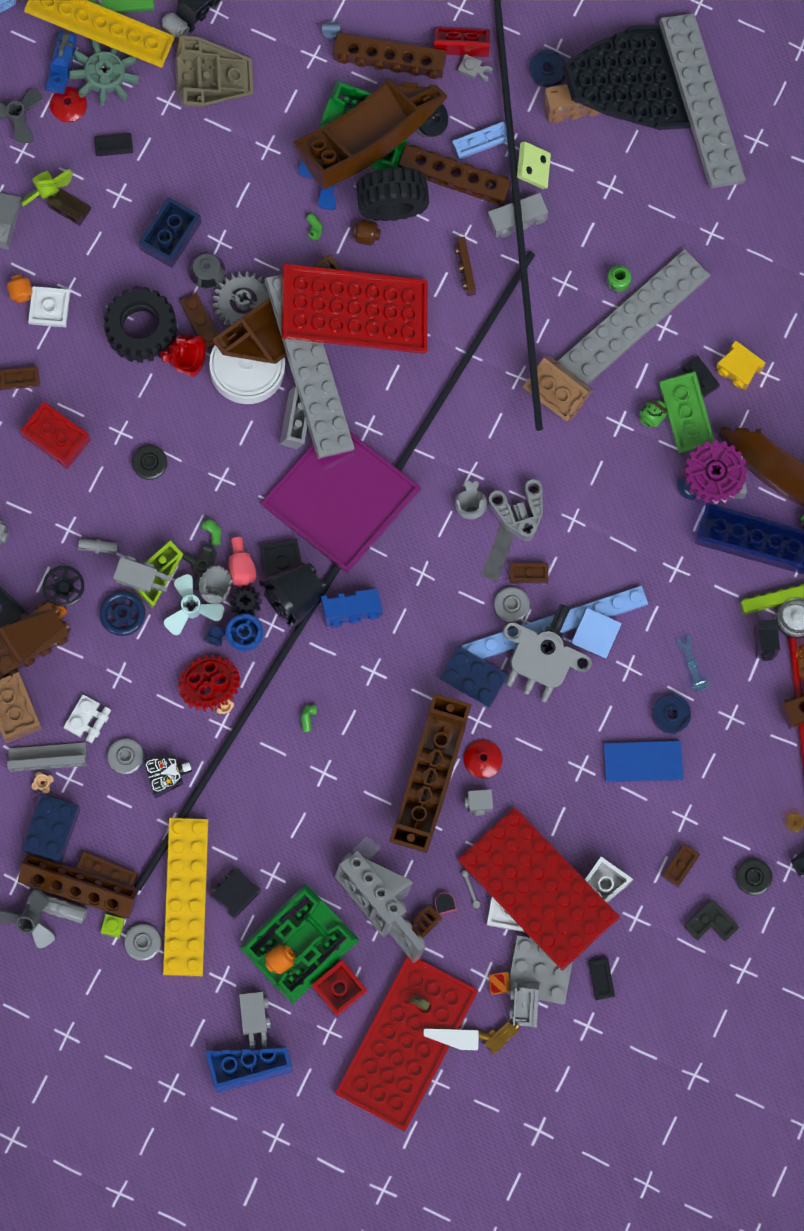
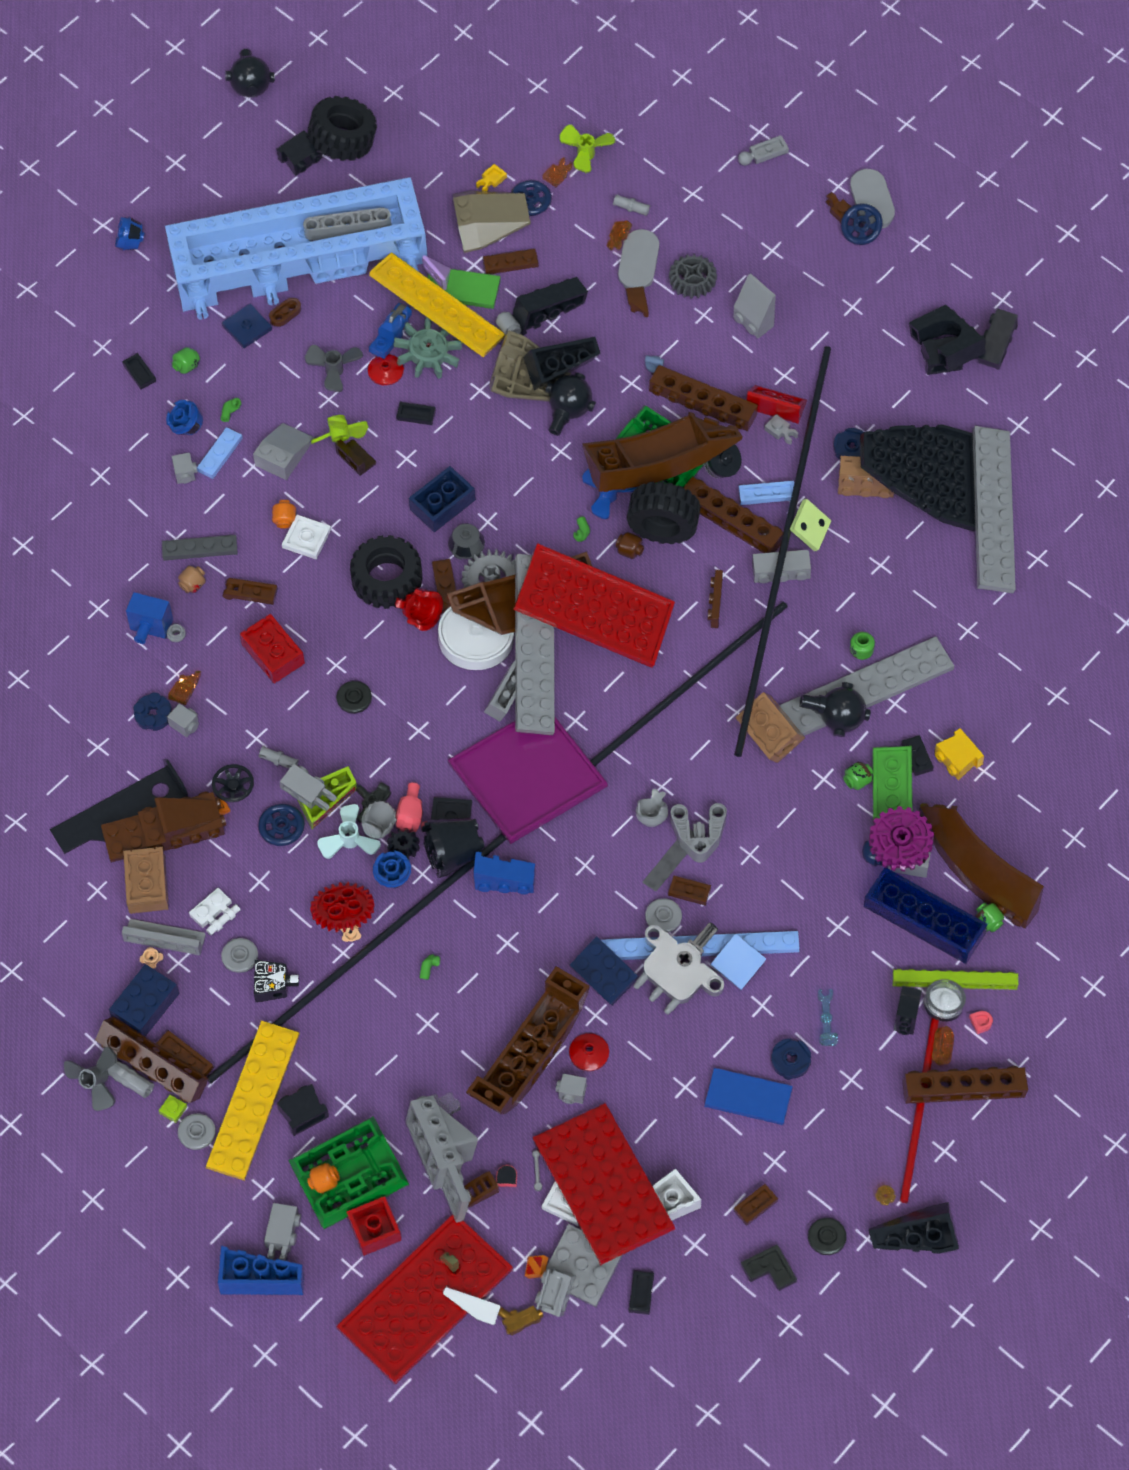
camera: 20 degrees right, 15 degrees down
bright green arm [202,519,221,546] -> none
dark blue wheel [203,625,226,646] -> none
none -> black wedge [523,337,601,391]
none -> black piece [545,373,596,436]
none -> black piece [799,682,871,737]

